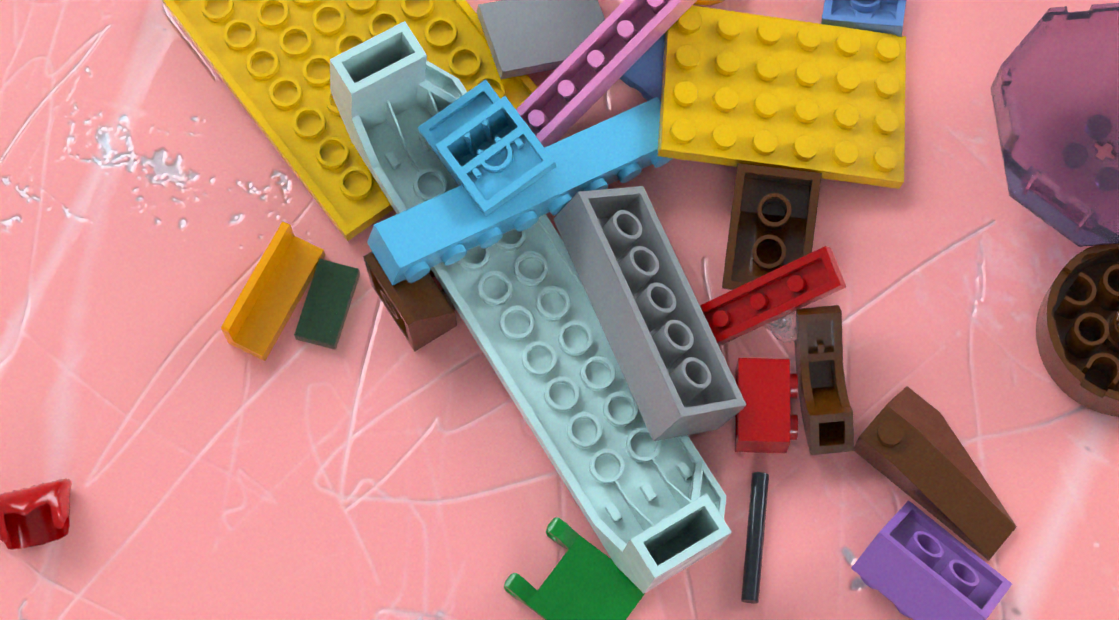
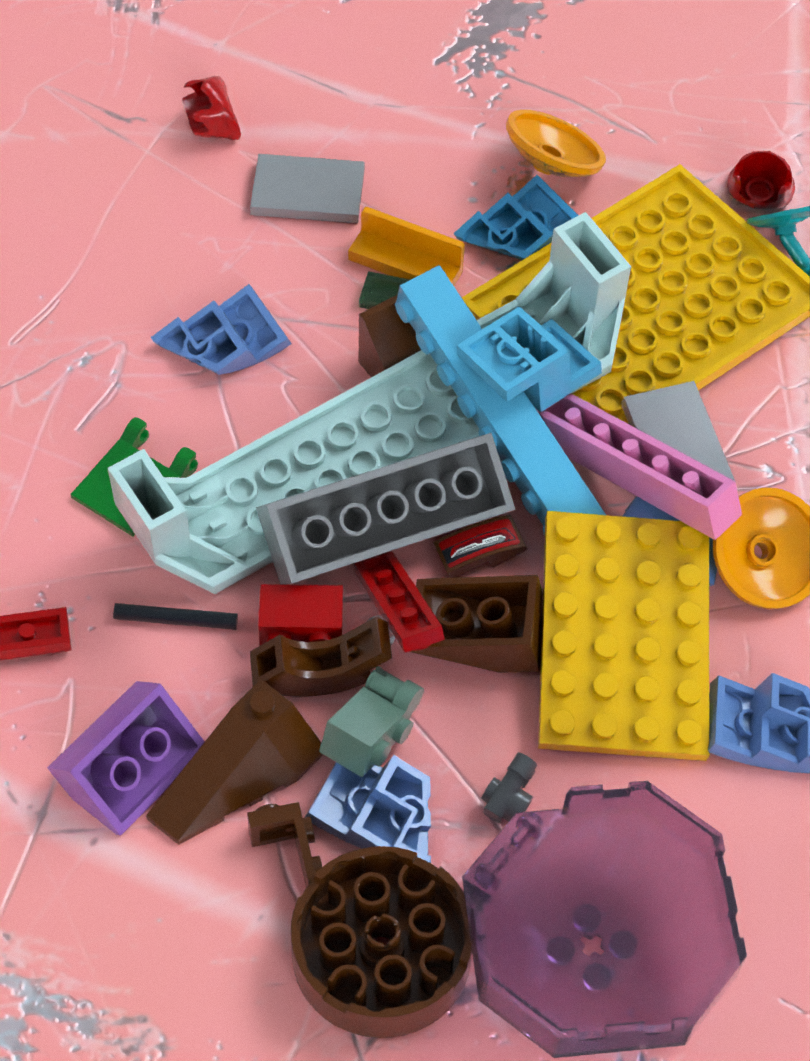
camera: 85 degrees right, 15 degrees down
none -> medium blue slope [151,284,292,375]
none -> reddish brown bracket [247,802,322,888]
none -> light grey tile [250,154,365,223]
none -> medium blue slope [305,755,431,863]
none -> sand green hinge [319,666,424,777]
none -> slope [433,515,528,578]
none -> dark azure slope [454,175,578,260]
none -> dark grey plate [481,752,537,826]
none -> light orange dish [506,109,606,177]

